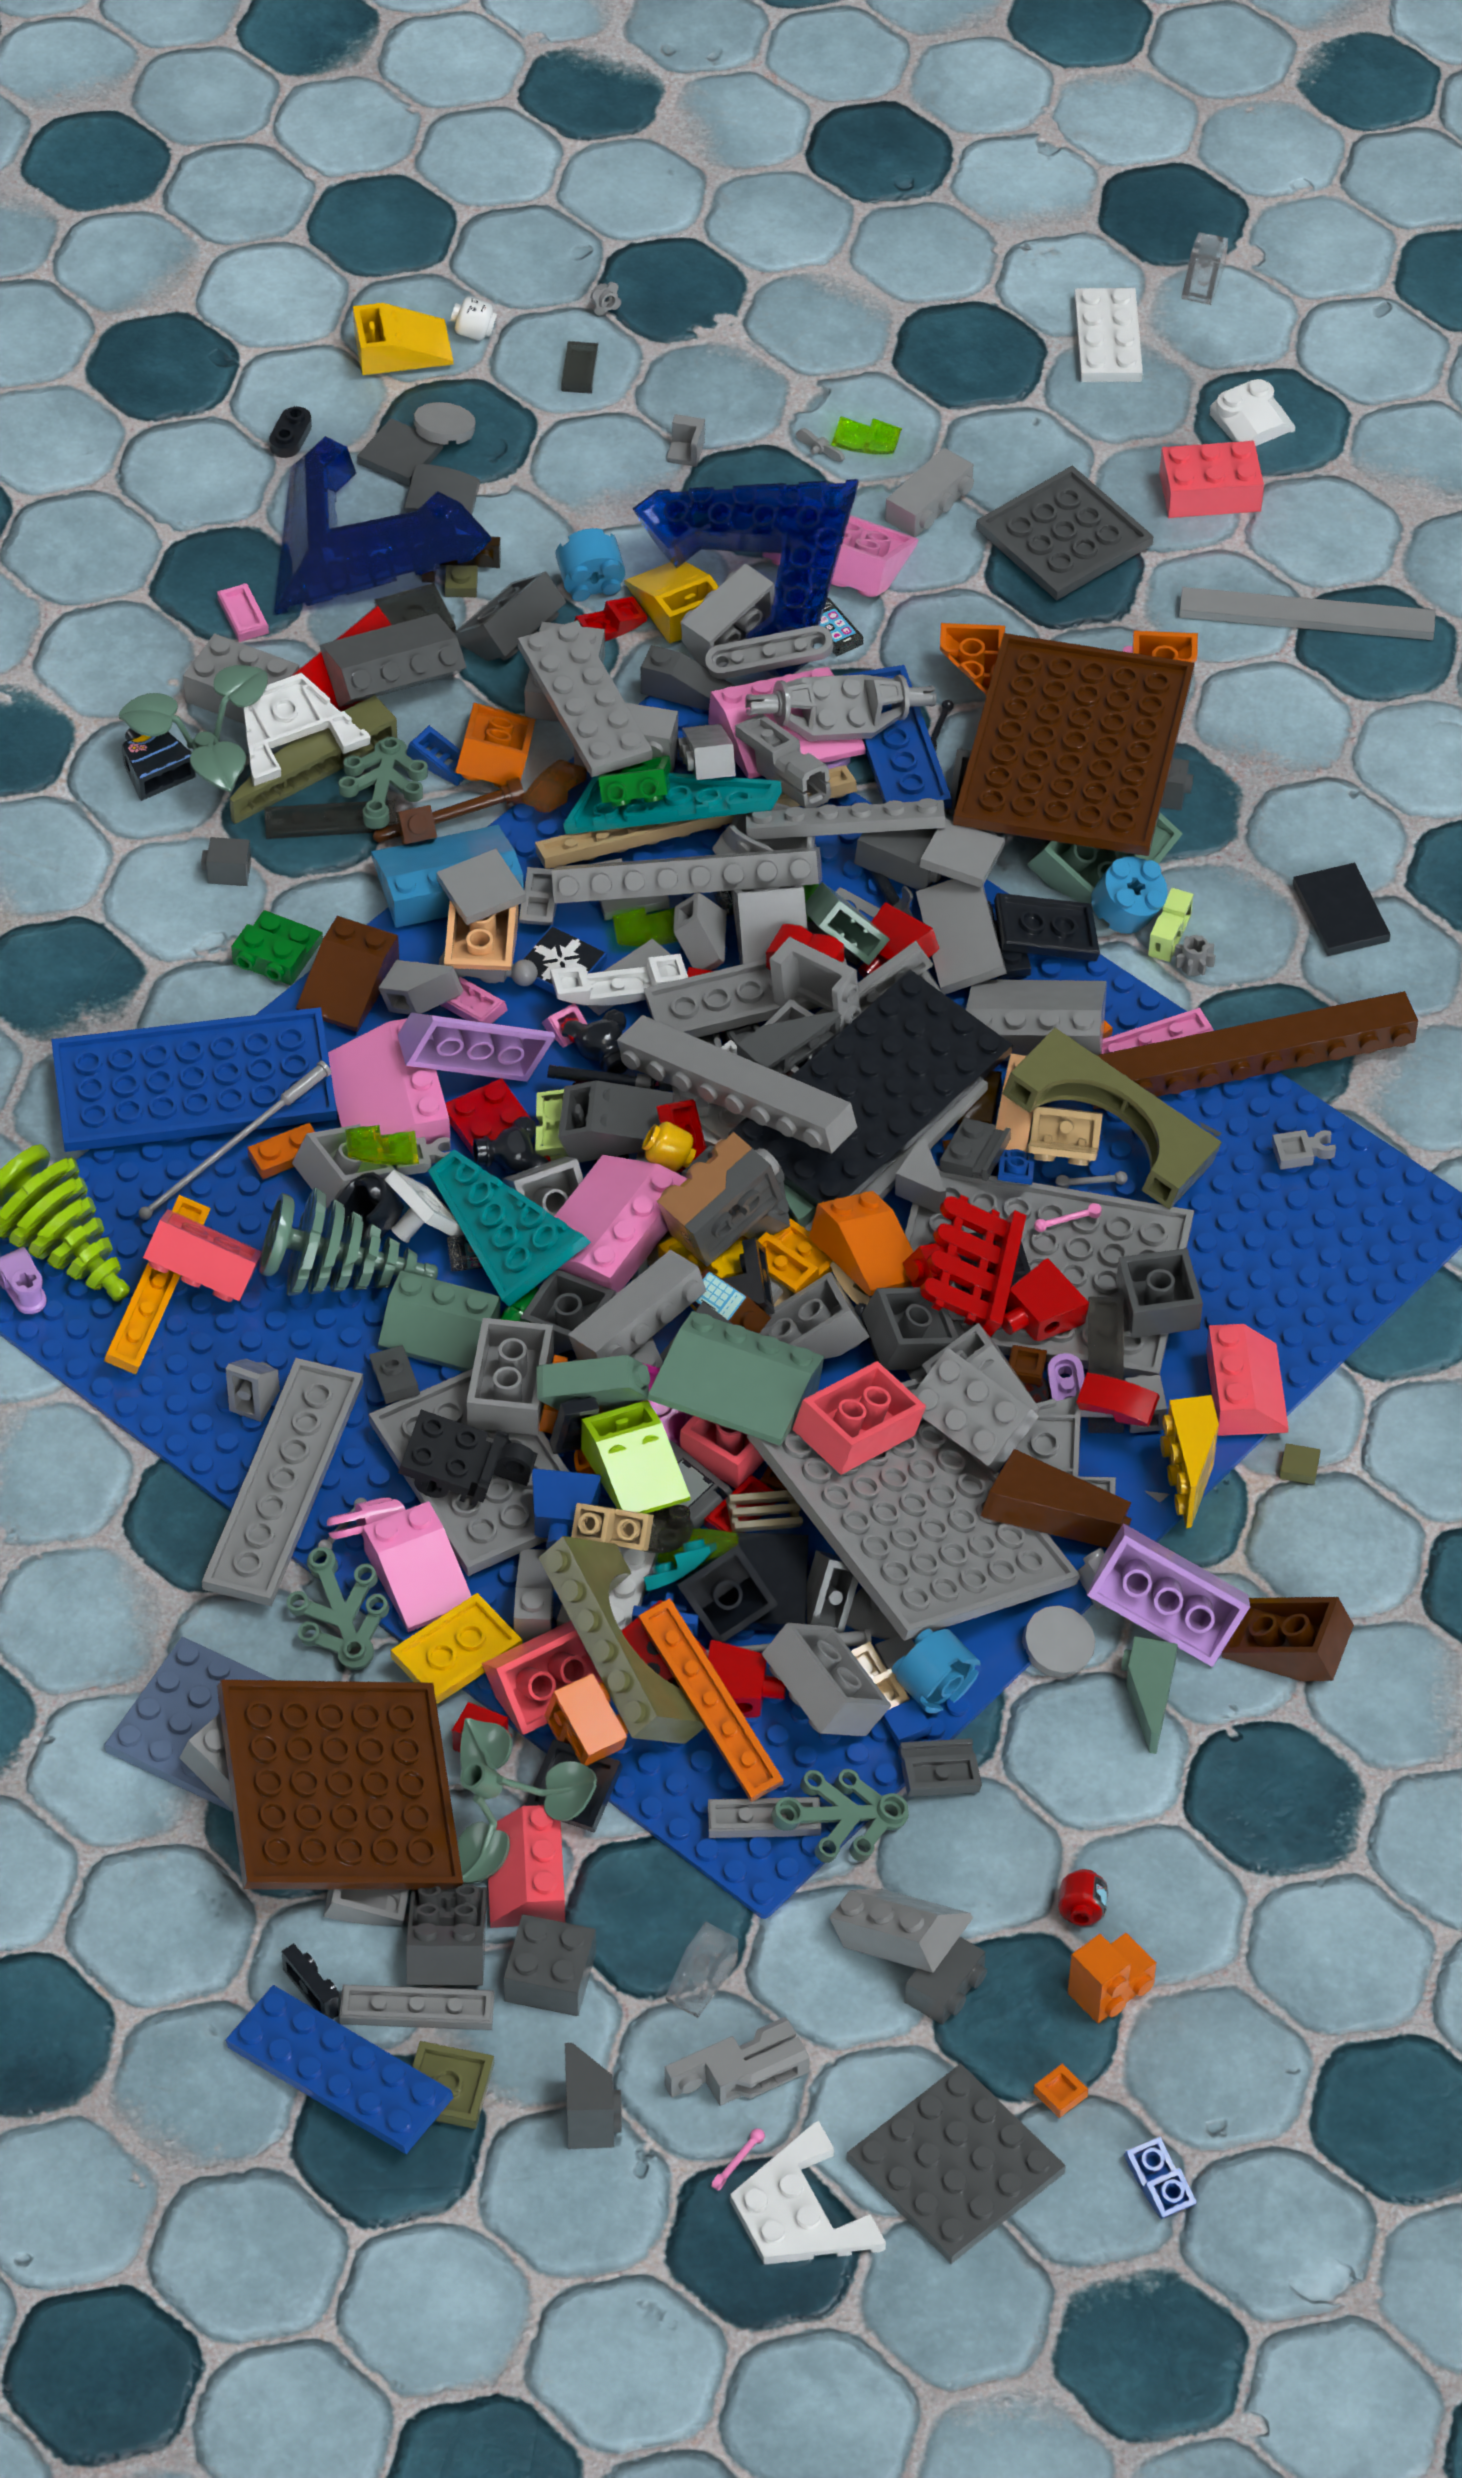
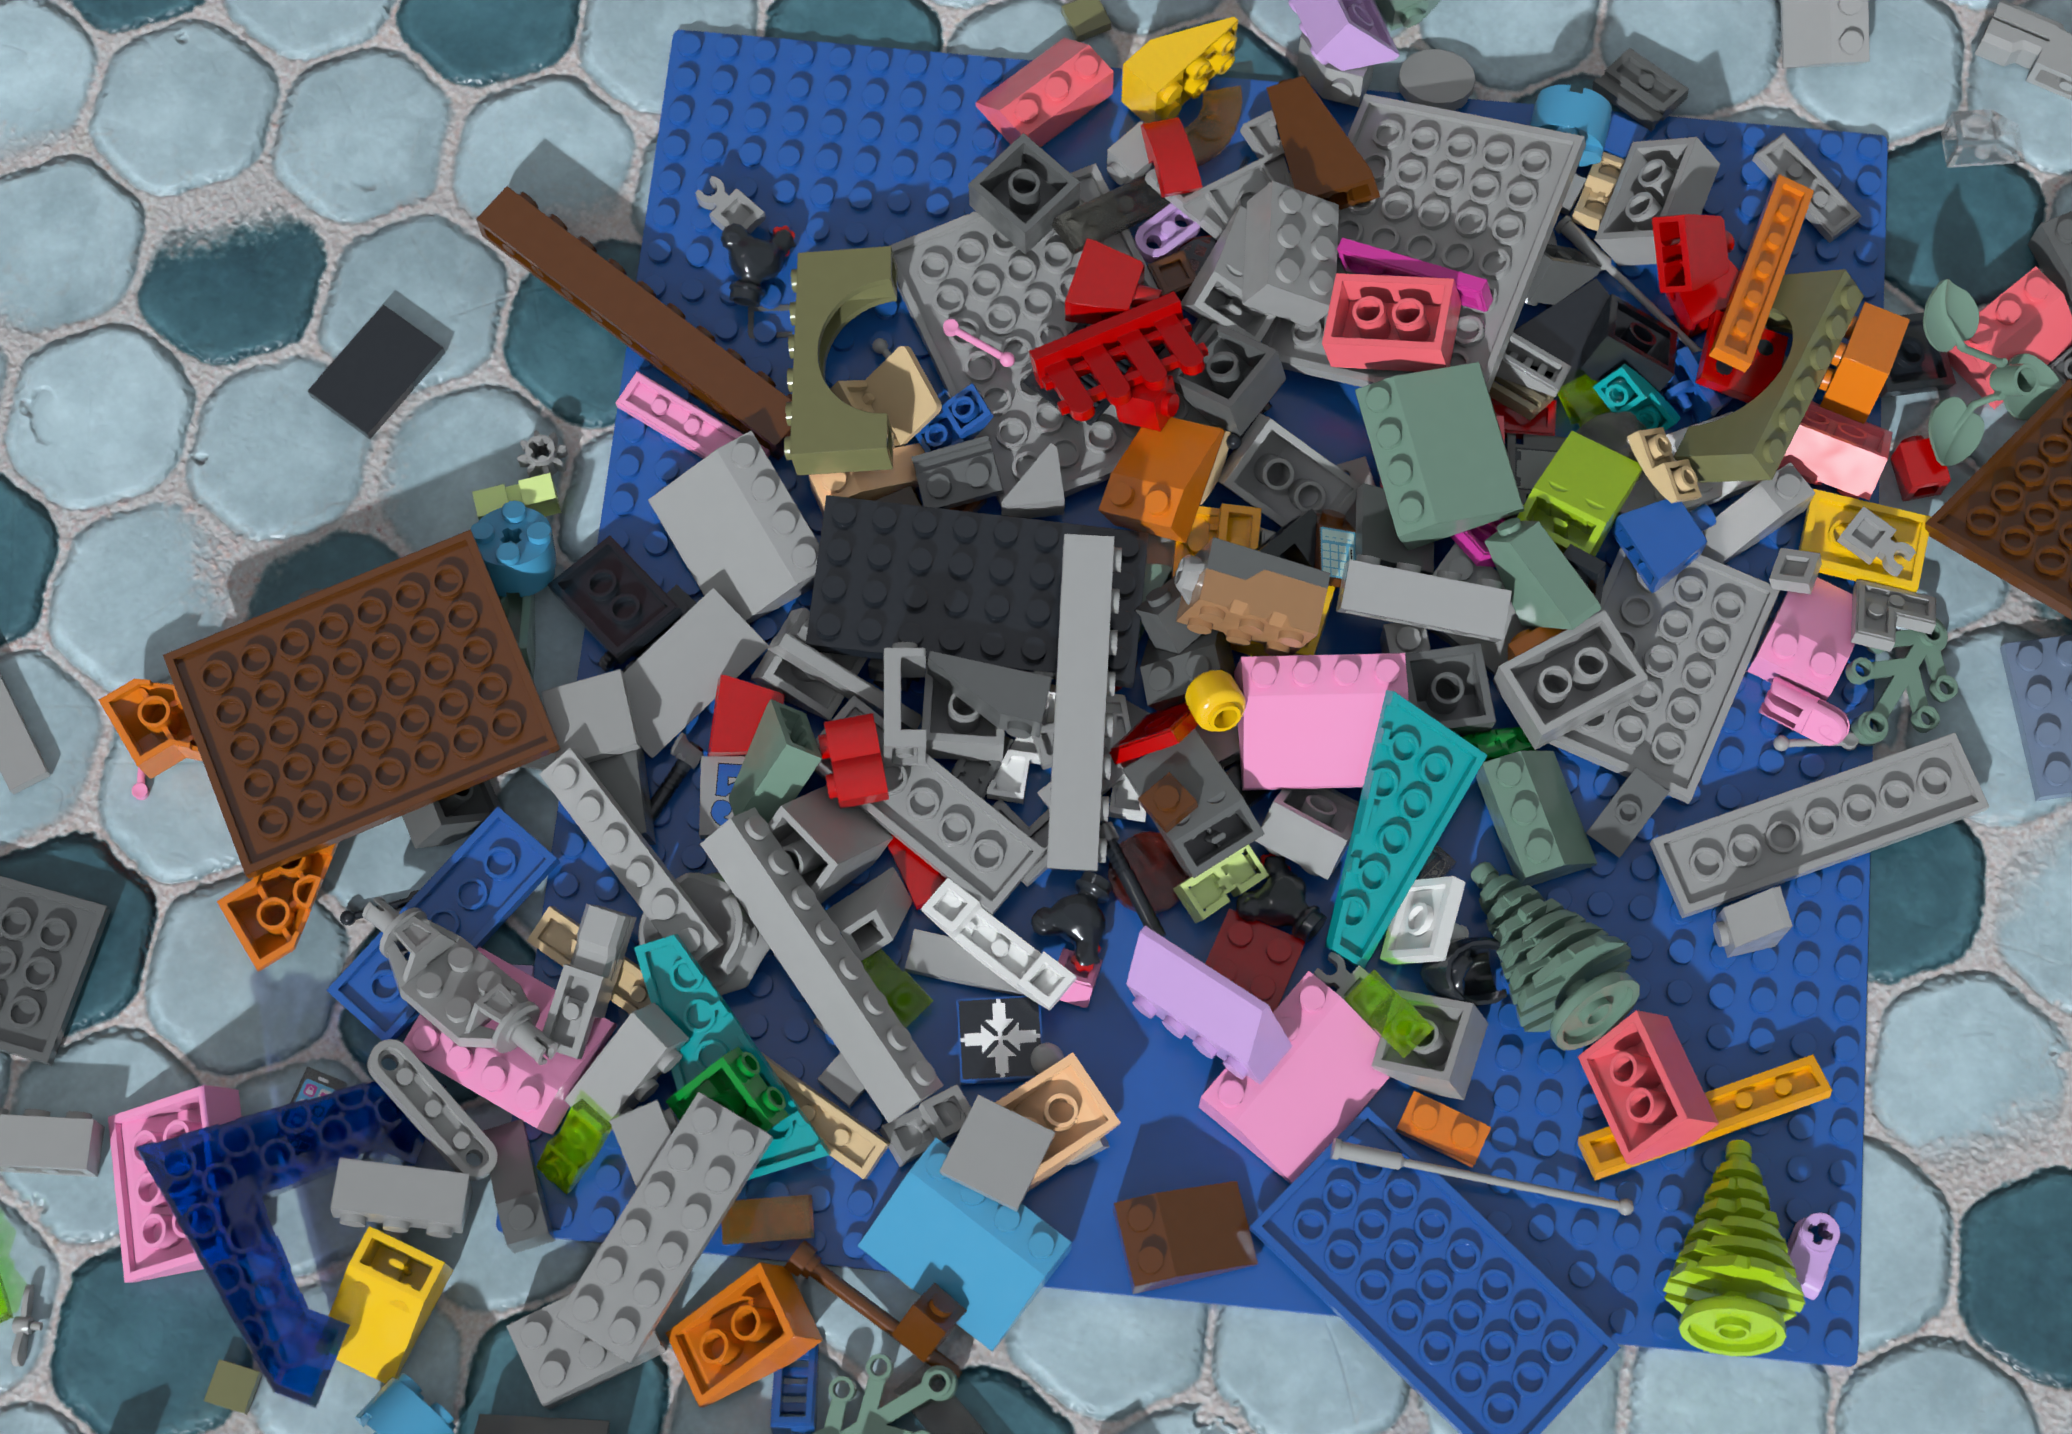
camera: 125 degrees left, 20 degrees up
green plate [231,910,323,986] -> none
light grey slope [379,960,464,1014] -> none
black plate [398,1409,538,1506] -> none
bright pink plate [441,977,508,1023] -> none
red slope [574,596,648,641] -> none
sand green plant [771,1769,909,1863] -> none
none -> clear neon green slope [536,1099,612,1194]
none -> black animal [721,223,796,307]
none -> reddish brown plate [1138,772,1198,833]
none -> clear orange tile [1184,85,1242,167]
none -> dark pink tile [1337,238,1493,312]
none -> light grey slope [1496,332,1572,397]
none -> red torso [1652,214,1734,293]
none -> light grey plate [1769,548,1822,594]
none -> light grey plate [1837,506,1916,577]
none -> light grey tile [1851,579,1936,652]

